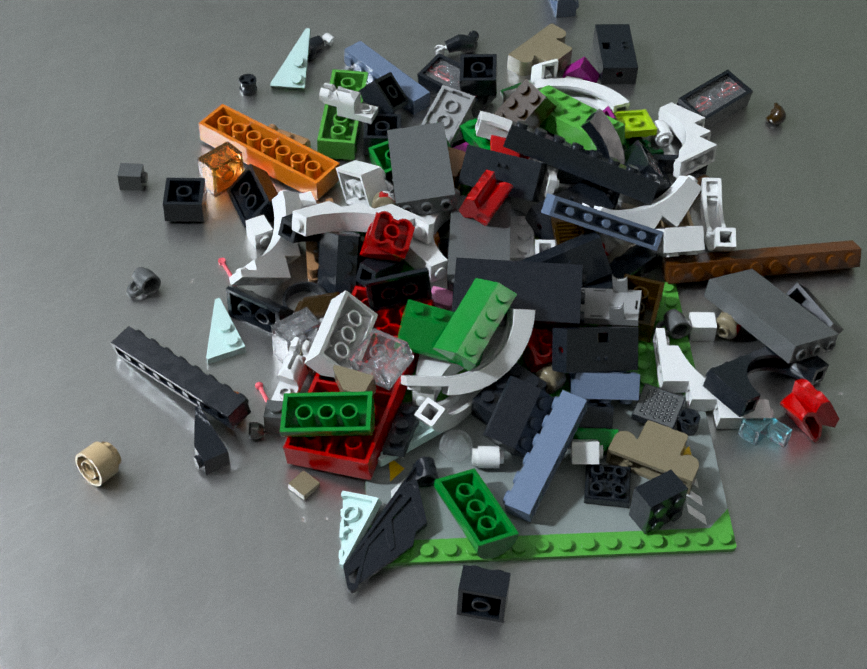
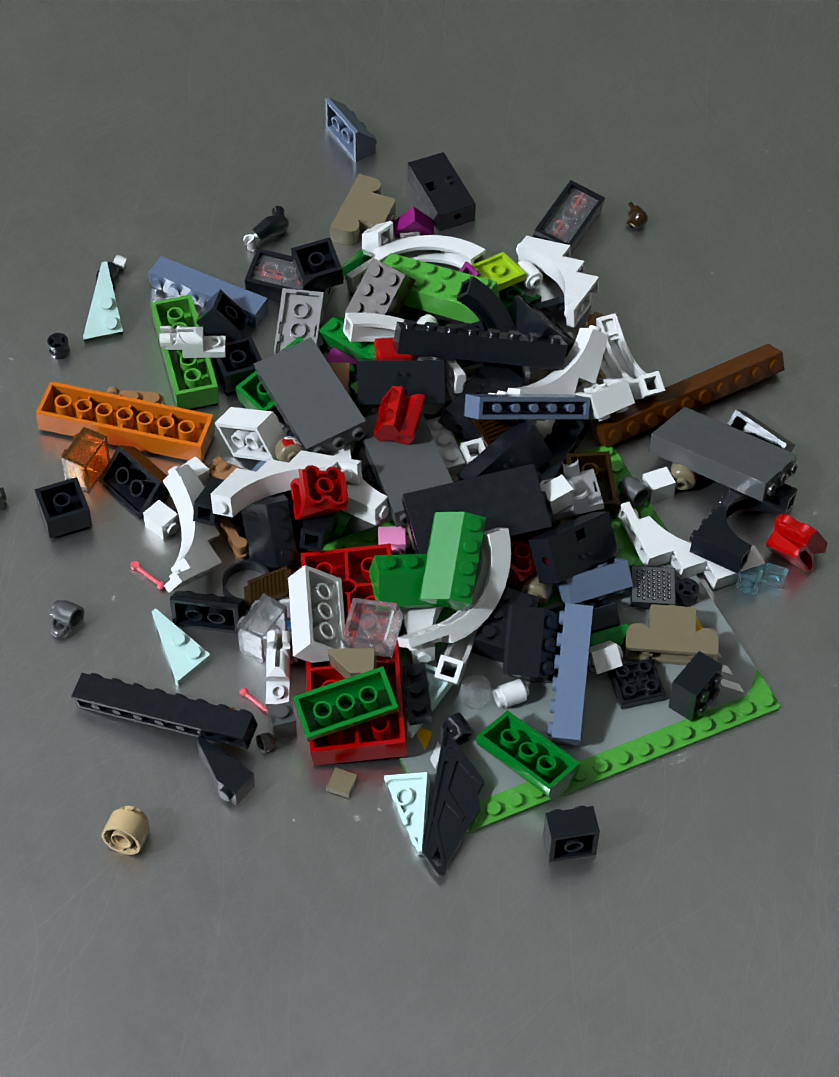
camera: 20 degrees left, 5 degrees up
black slope [364,267,432,312] -> none
none -> white brick [540,475,576,515]

